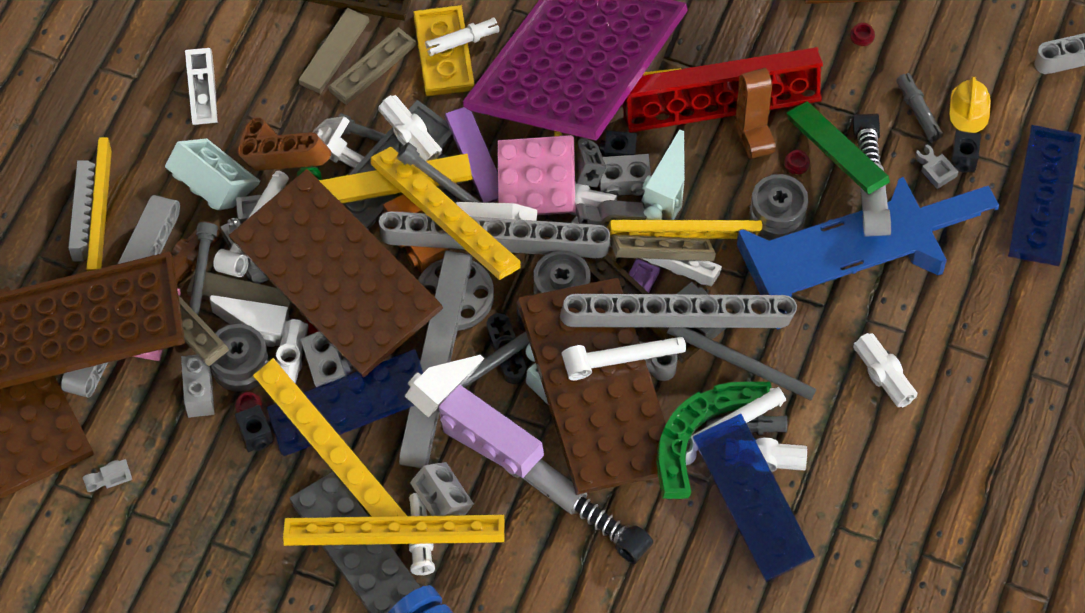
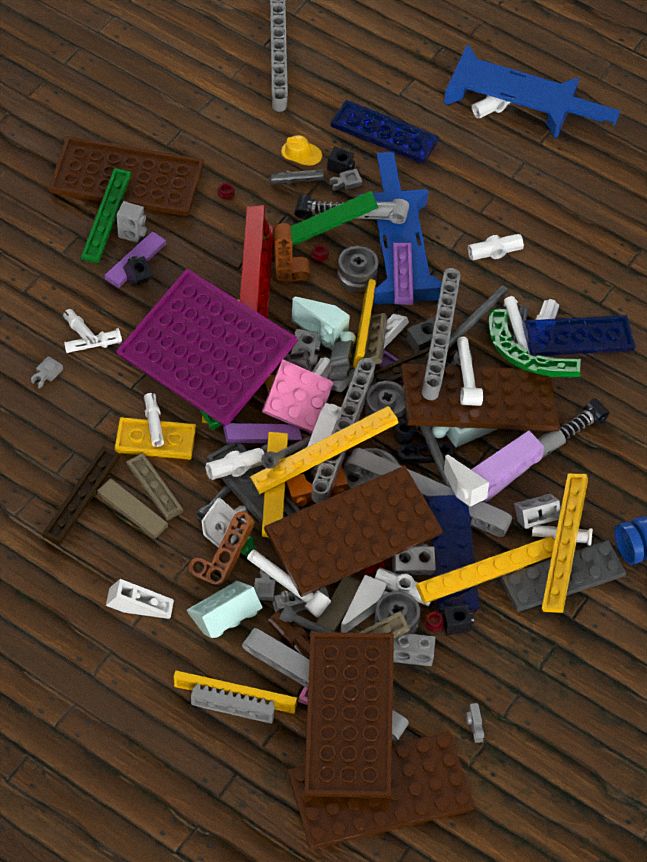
camera: 80 degrees left, 5 degrees down
none -> medium lavender tile [393,243,413,305]

